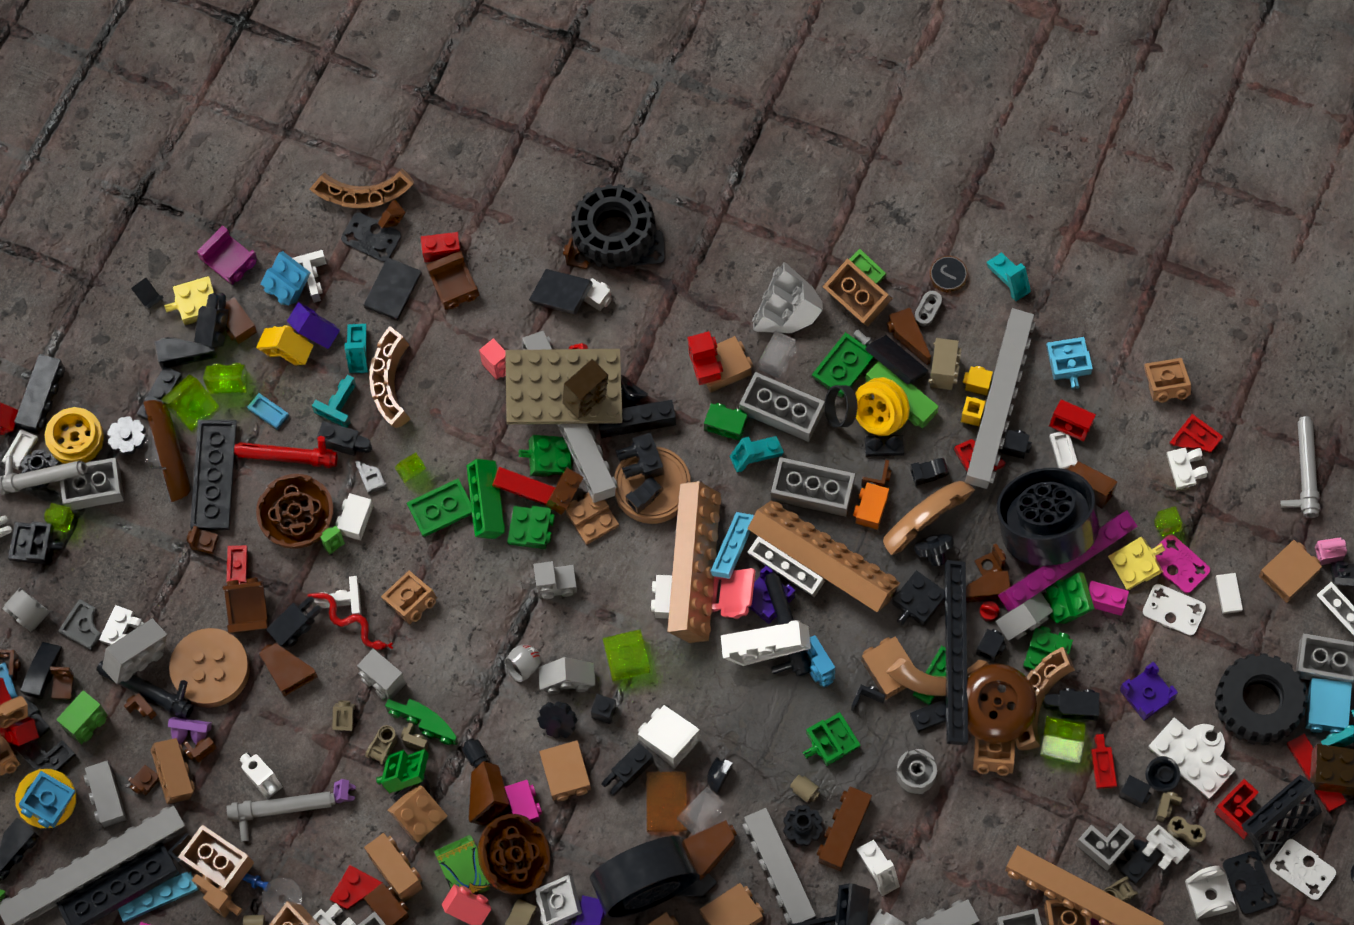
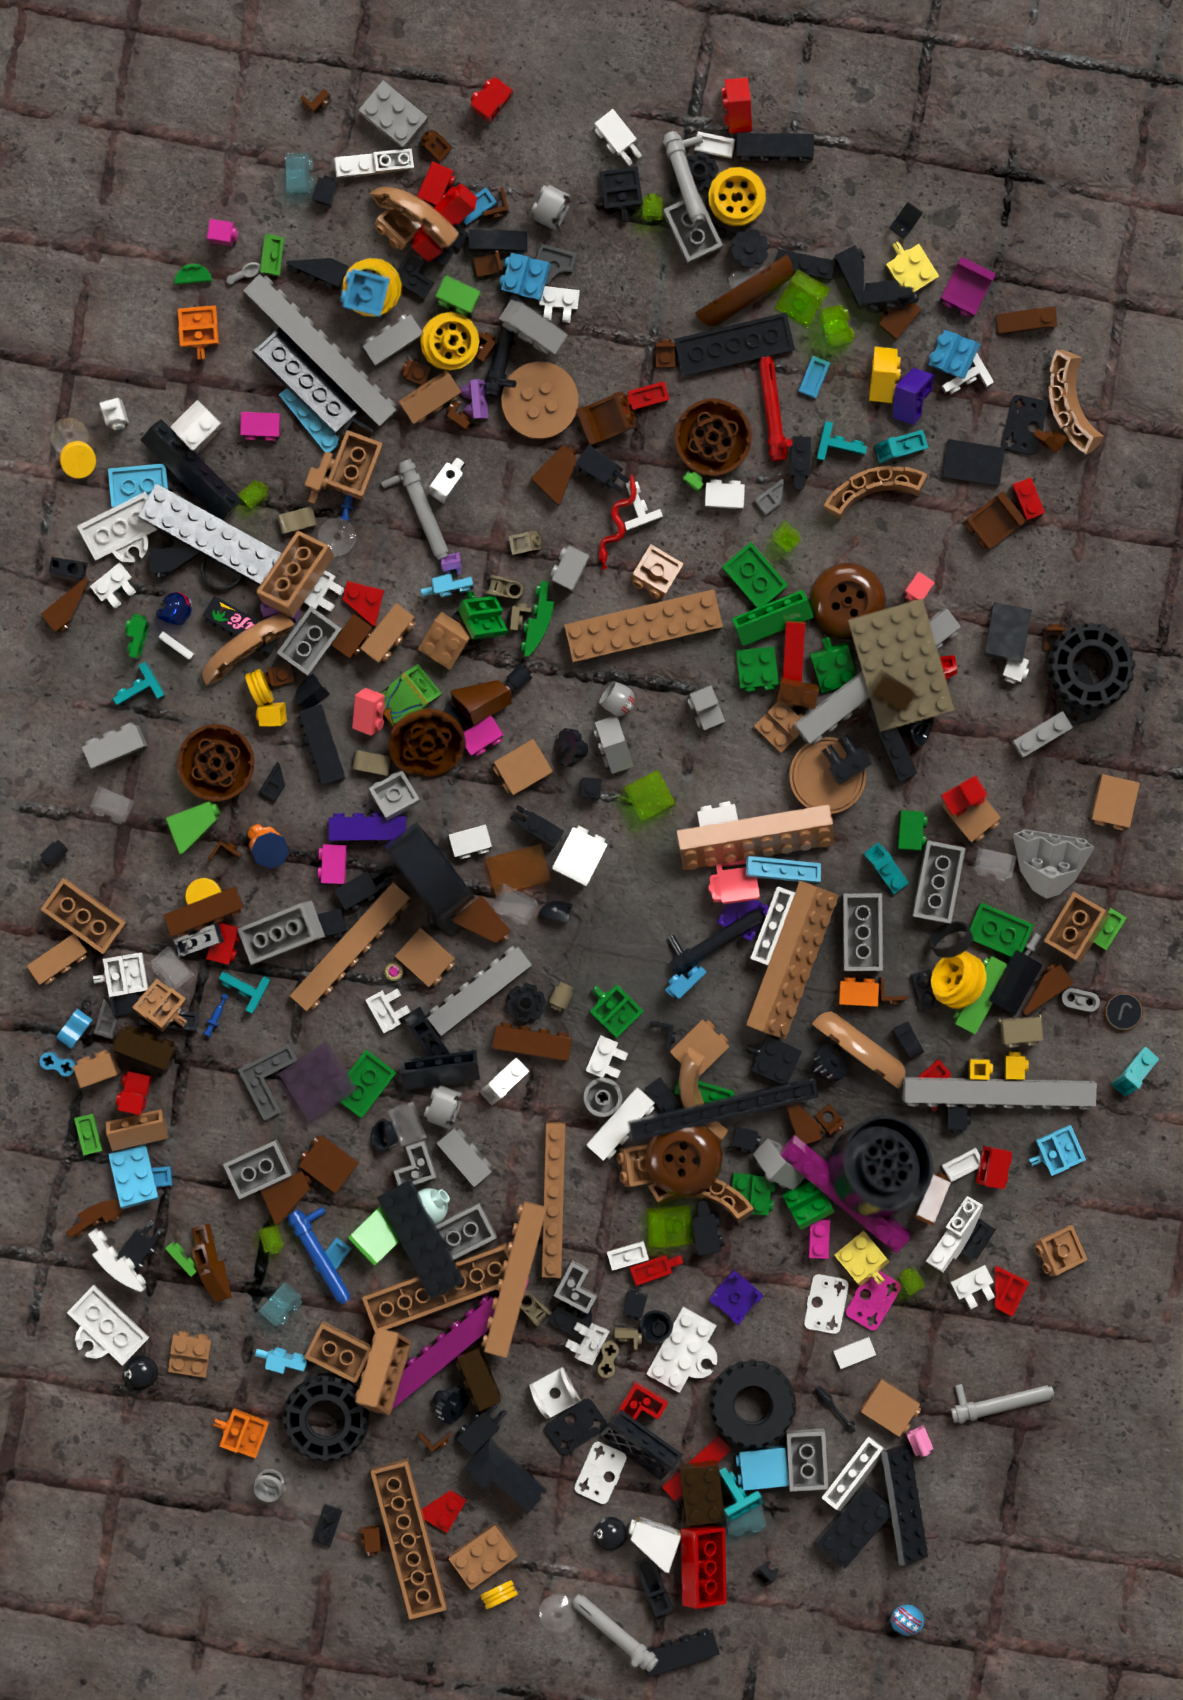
camera: 70 degrees right, 20 degrees up
black leg [625,477,663,514] -> none
white wedge [721,620,811,666] -> none
red tile [979,601,999,622] -> none
none -> yellow wheel [420,312,479,371]
none -> medium azure plate [421,574,474,598]
none -> white brick [449,825,492,859]
none -> dark azure plate [499,253,551,301]
none -> medium nougat brick [542,1122,566,1278]
none -> medium nougat brick [564,589,723,663]
none -> white plate [586,1035,628,1078]
none -> white brick [586,1087,654,1160]
none -> white plate [607,1241,649,1271]
none -> reddish brown brick [809,563,886,640]
none -> black piece [814,1386,856,1433]
none -> white slope [926,1196,983,1272]
none -> black plate [961,1219,996,1262]
none -> reddish brown slope [996,306,1058,334]
none -> light grey brick [1011,711,1073,758]
none -> medium nougat brick [1090,774,1140,831]

